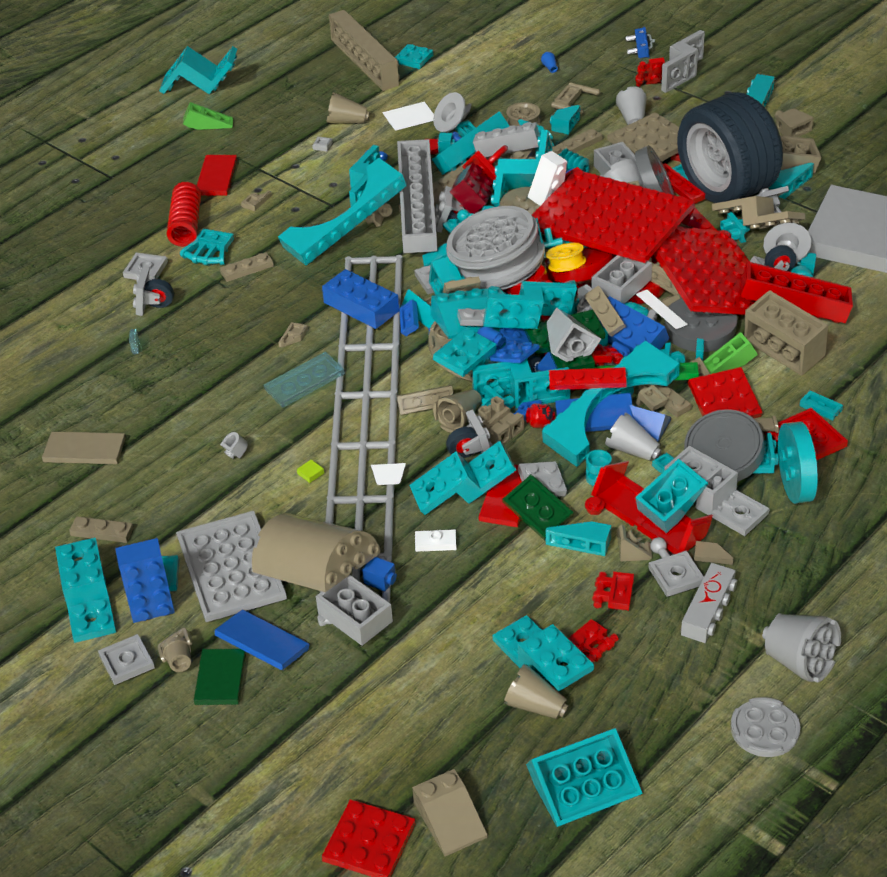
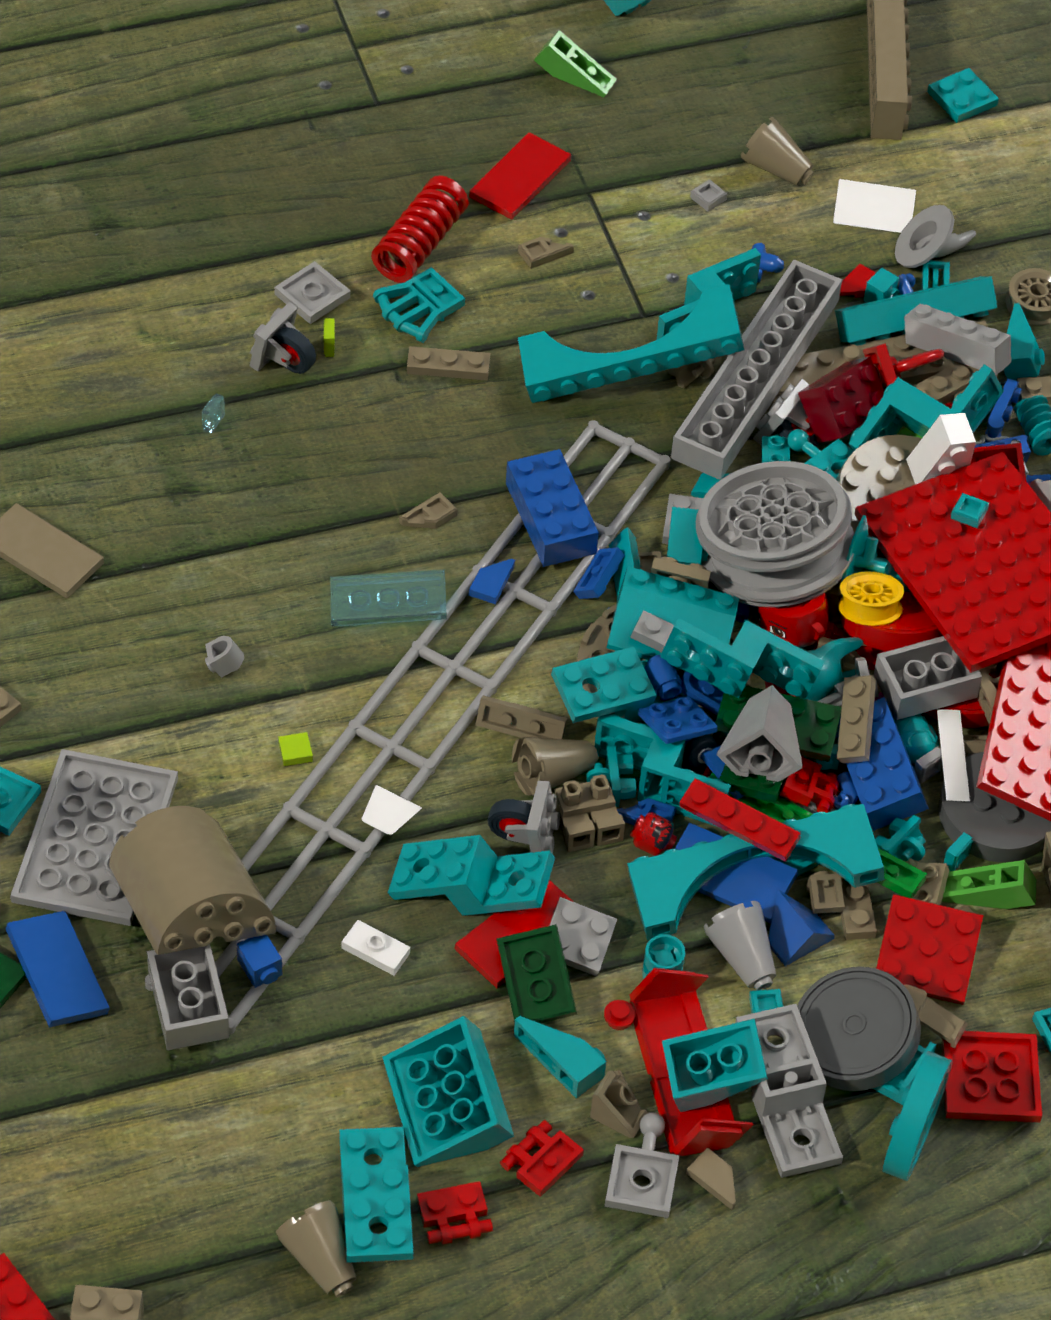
camera: 25 degrees right, 10 degrees up
light grey brick [681,563,737,643] -> none
none -> lime tile [324,318,335,357]
none -> teal slope [382,1016,514,1167]
none -> blue tile [469,559,515,604]
none -> teal tile [951,493,989,528]

